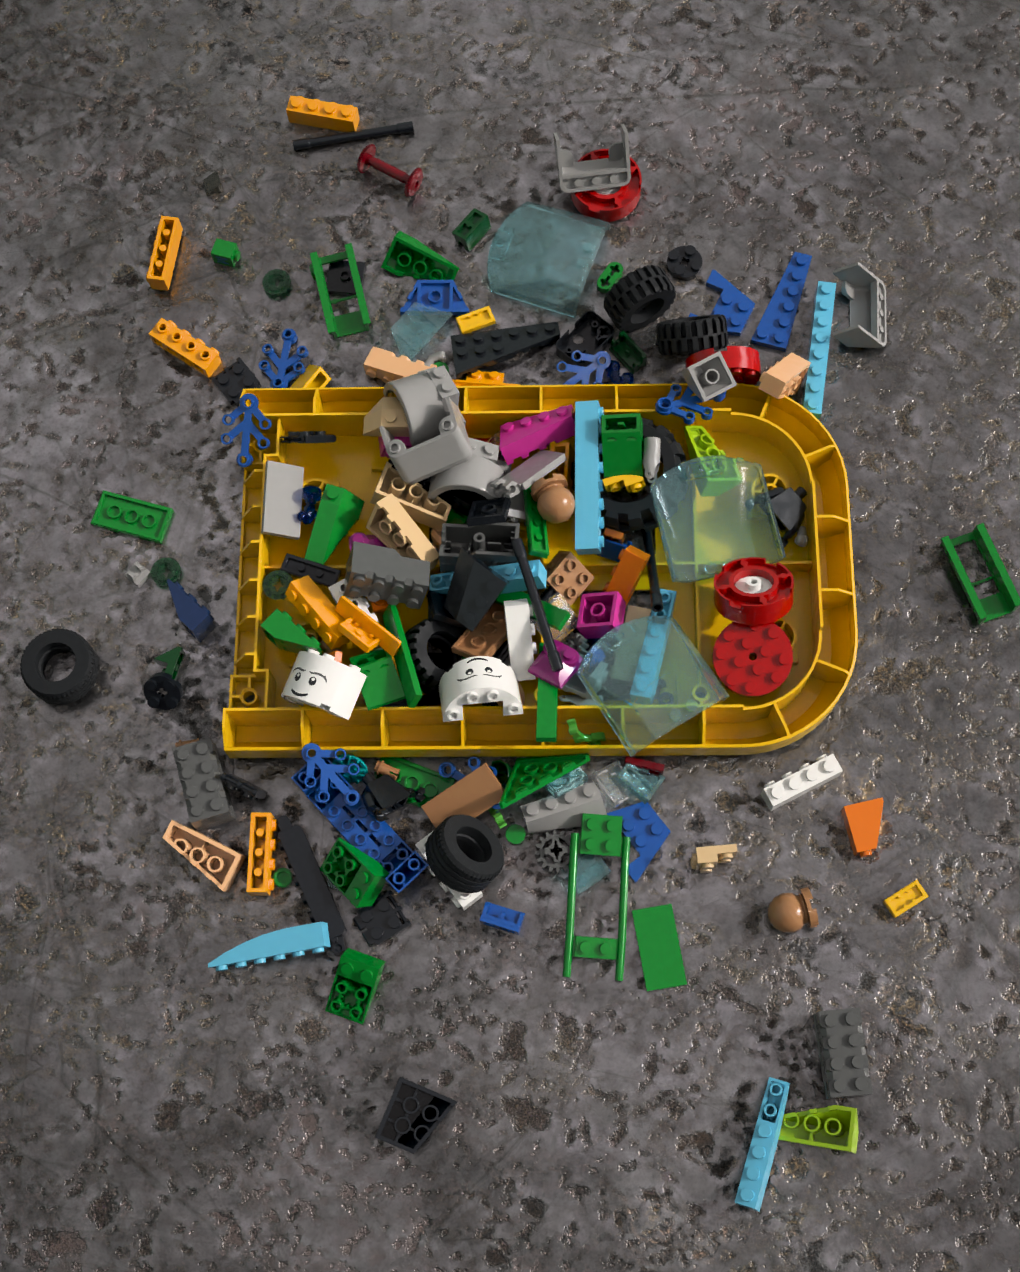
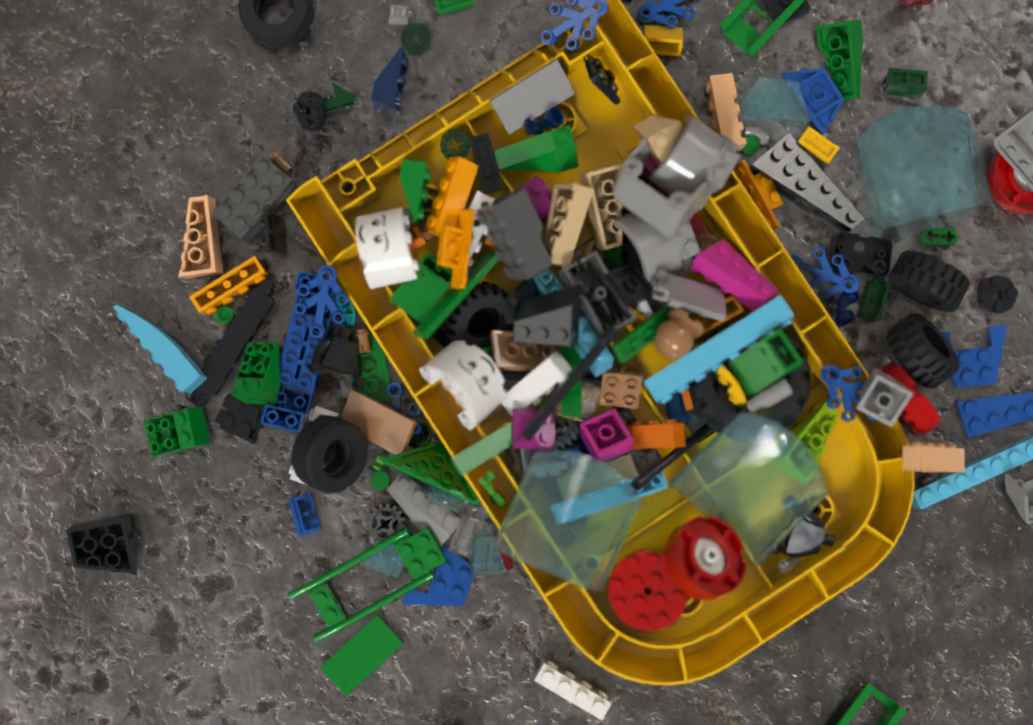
camera: 50 degrees right, 15 degrees up
tan plate [690,844,738,873] -> none

